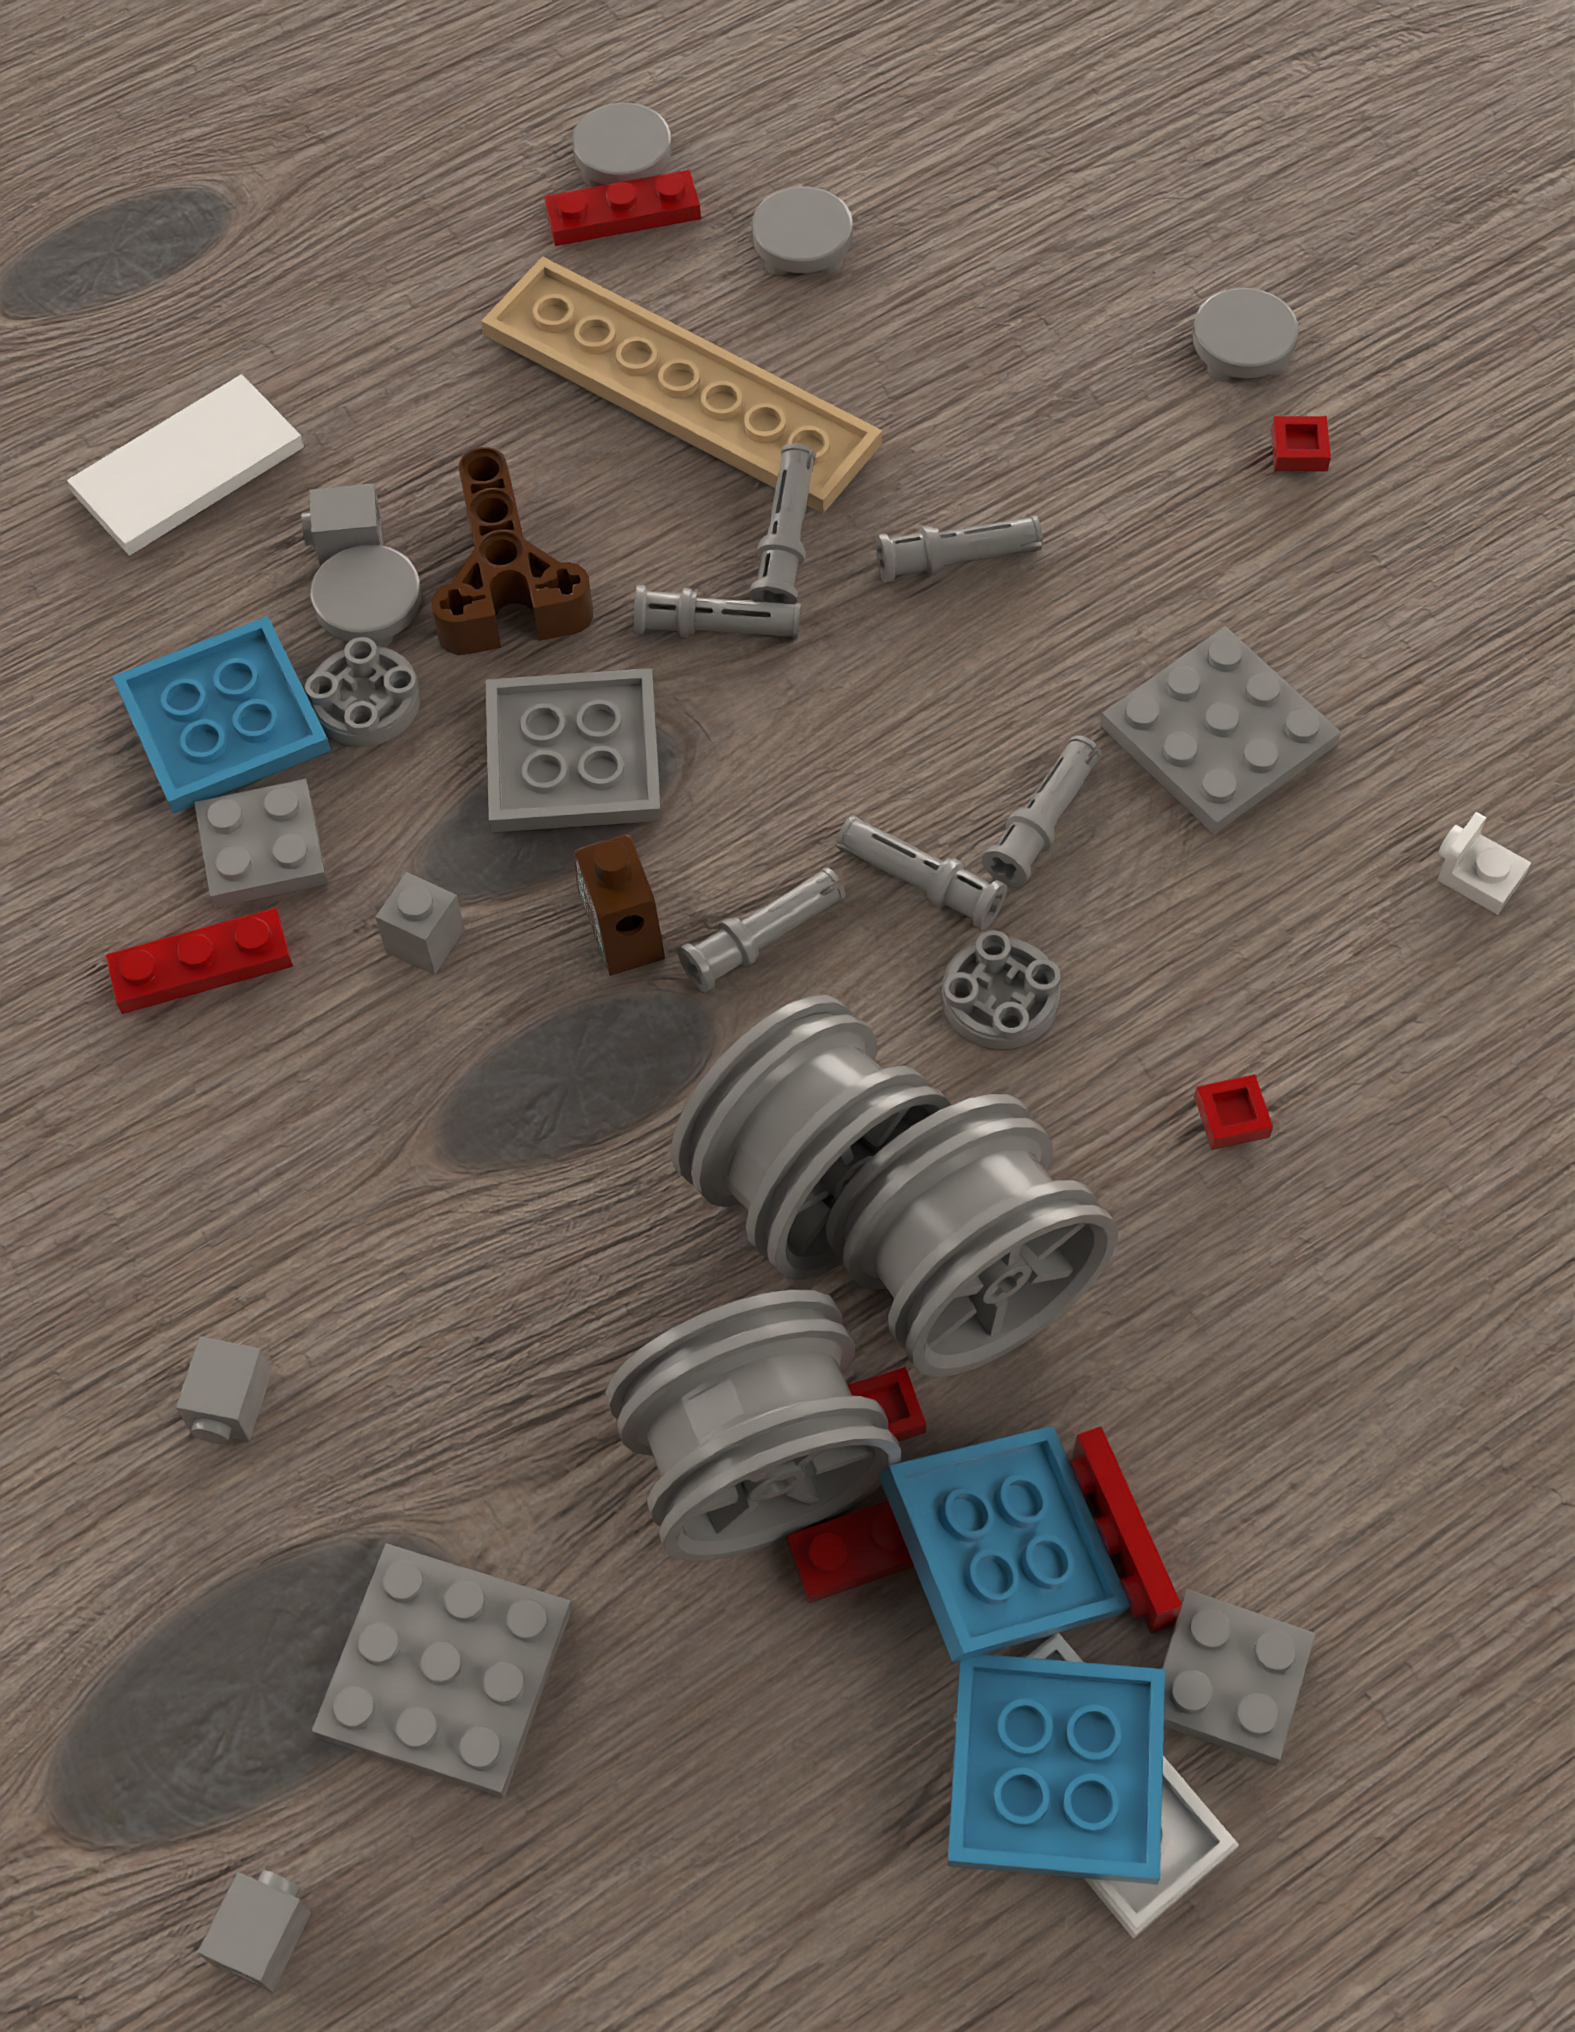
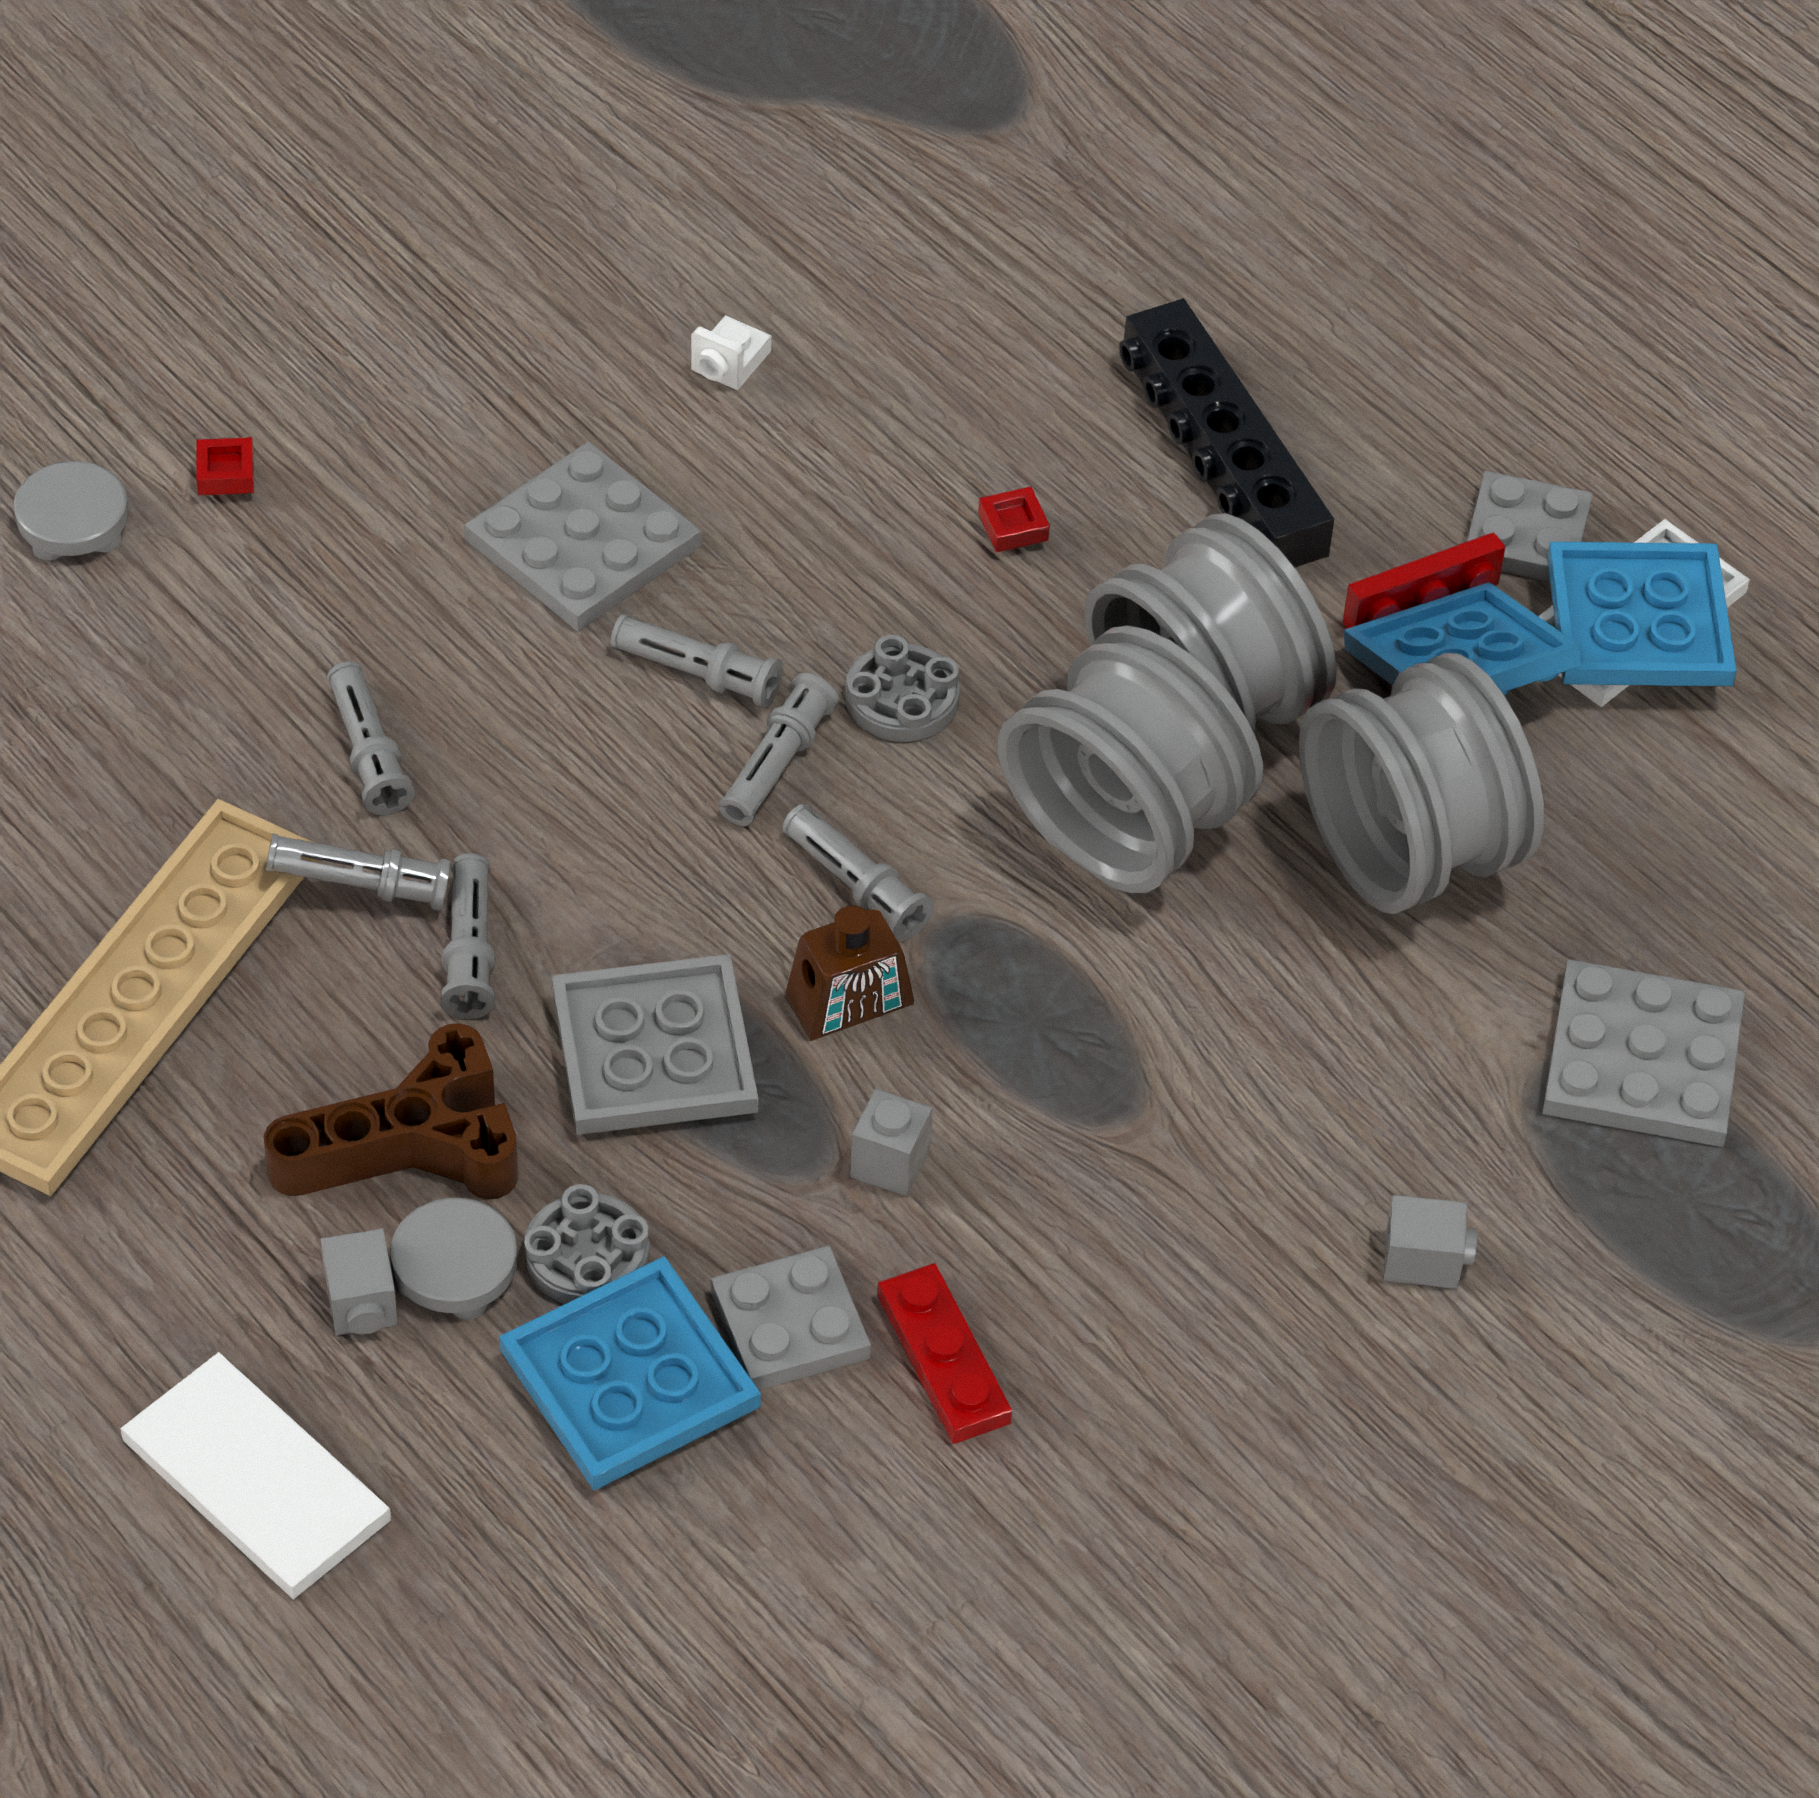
camera: 100 degrees left, 10 degrees down
none -> black brick [1119,298,1334,568]

